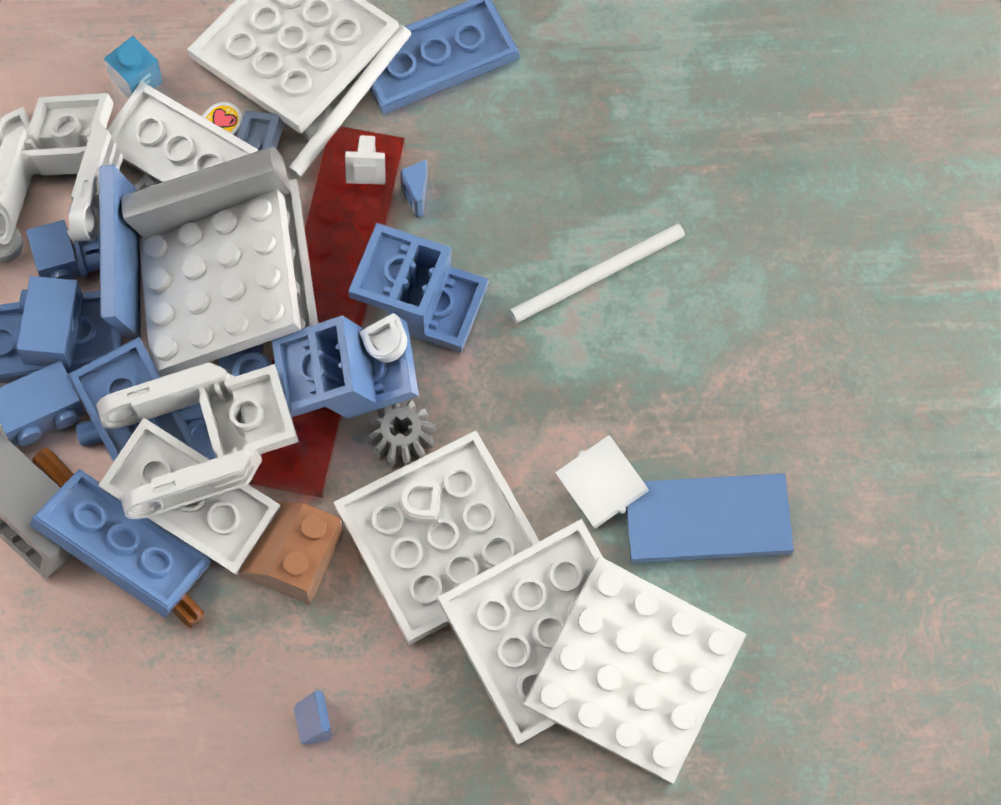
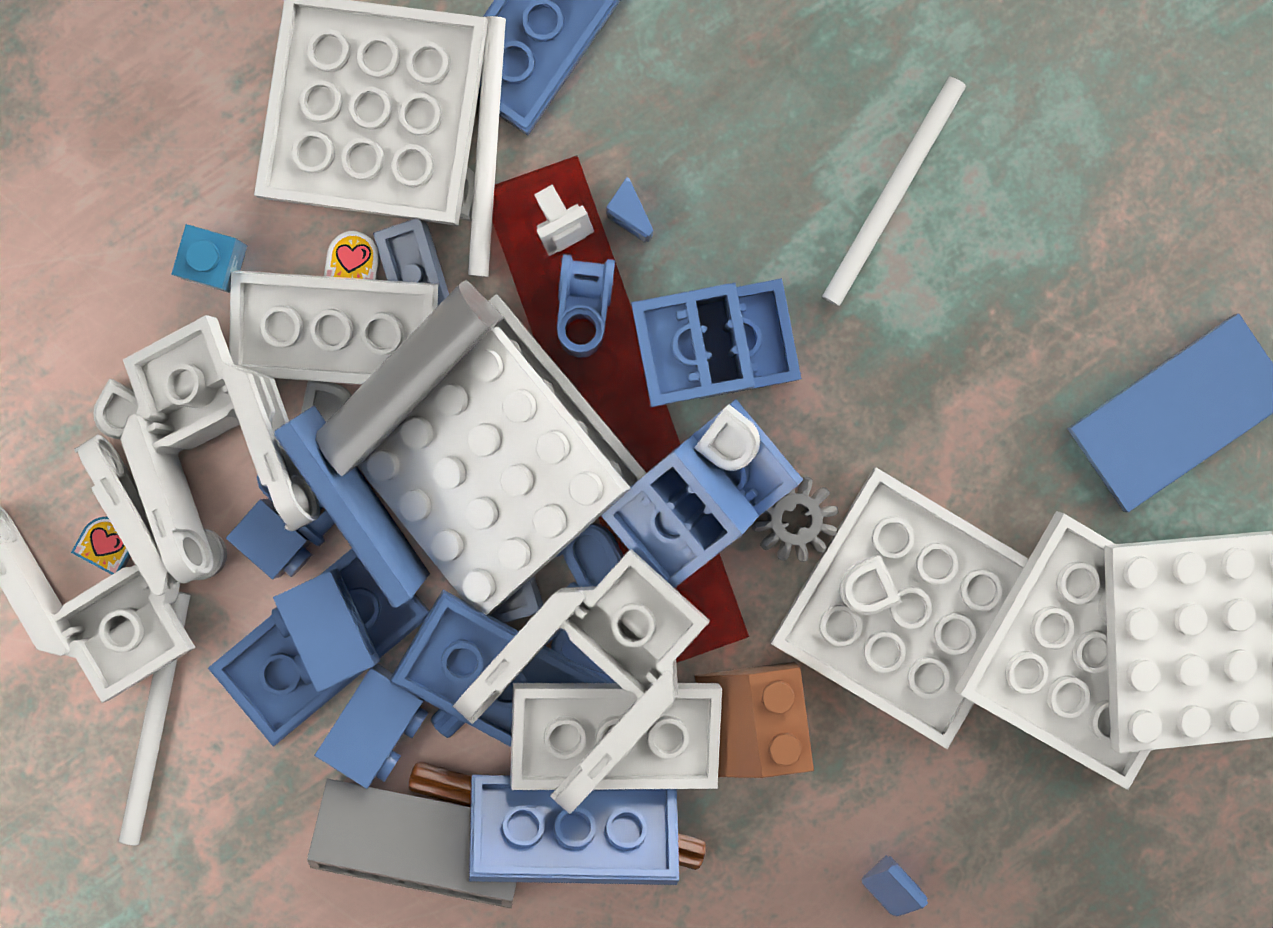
camera: 30 degrees left, 20 degrees up
white piece [555,435,649,529] -> none
none -> medium blue piece [557,254,615,358]

